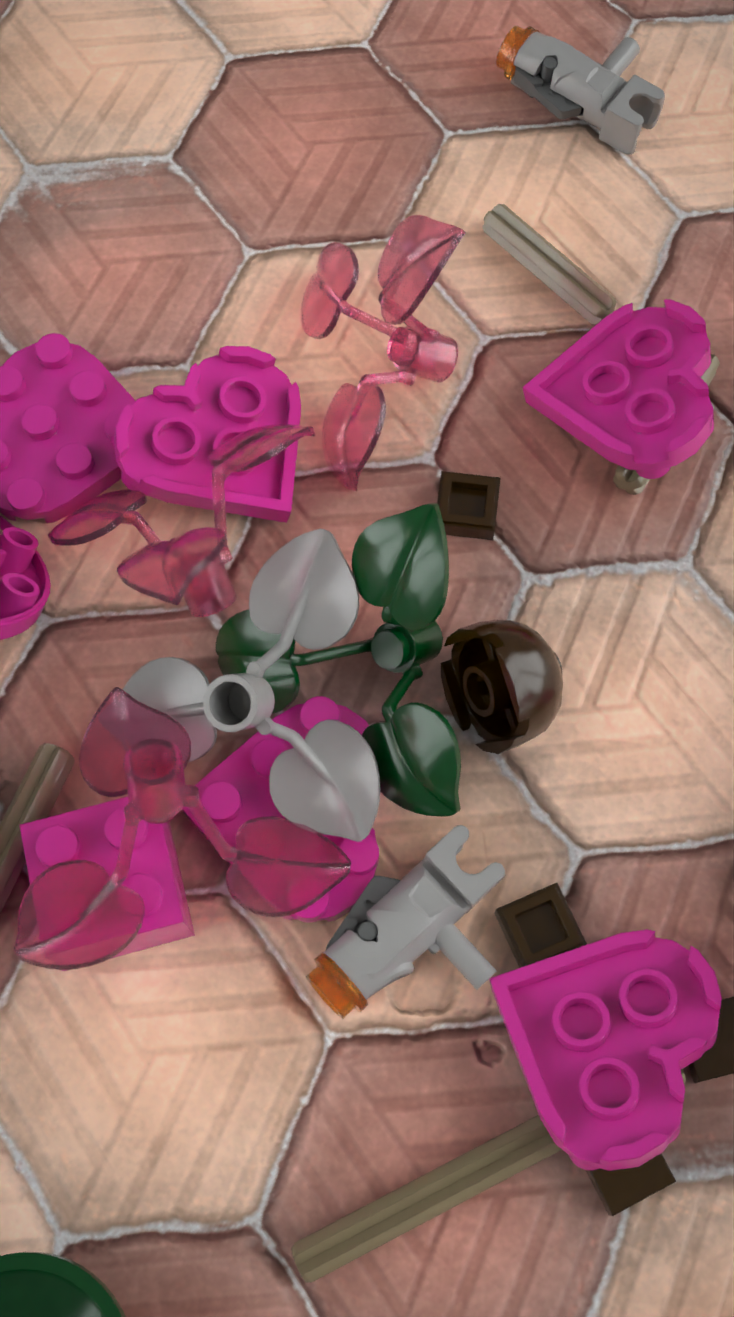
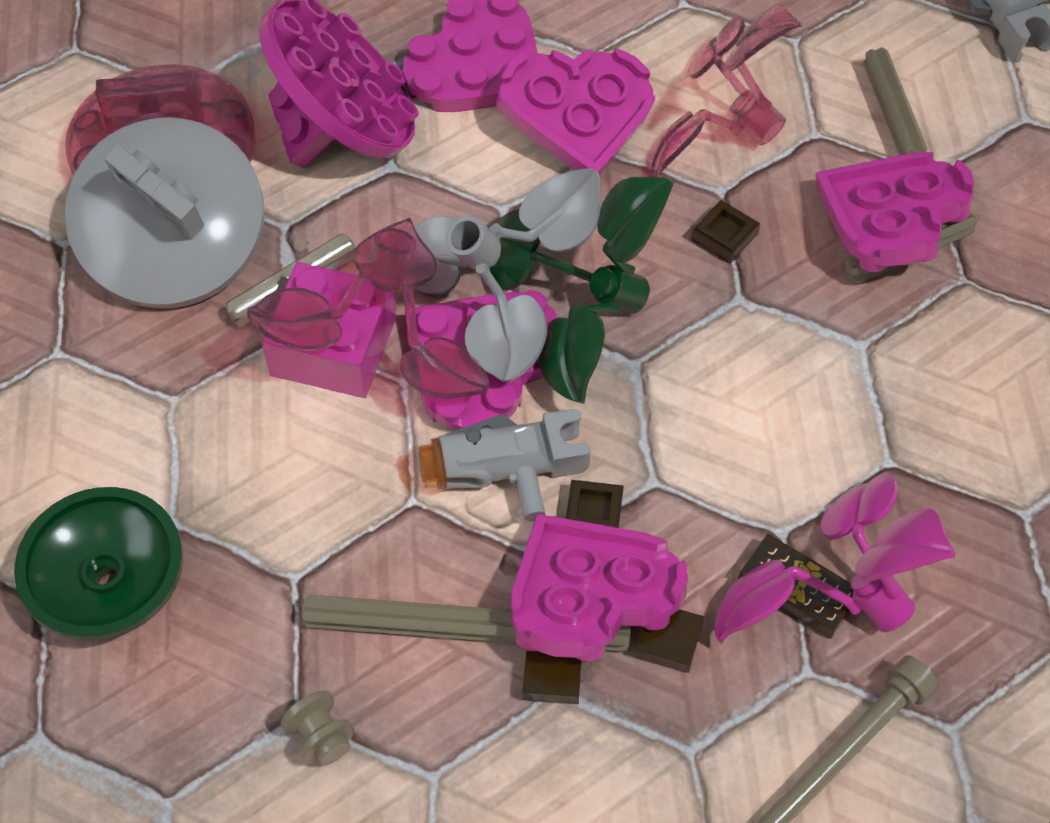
camera: 30 degrees right, 10 degrees down
clear pink plant [48,424,315,617] -> none
dark brown cylinder [441,620,563,754] -> none

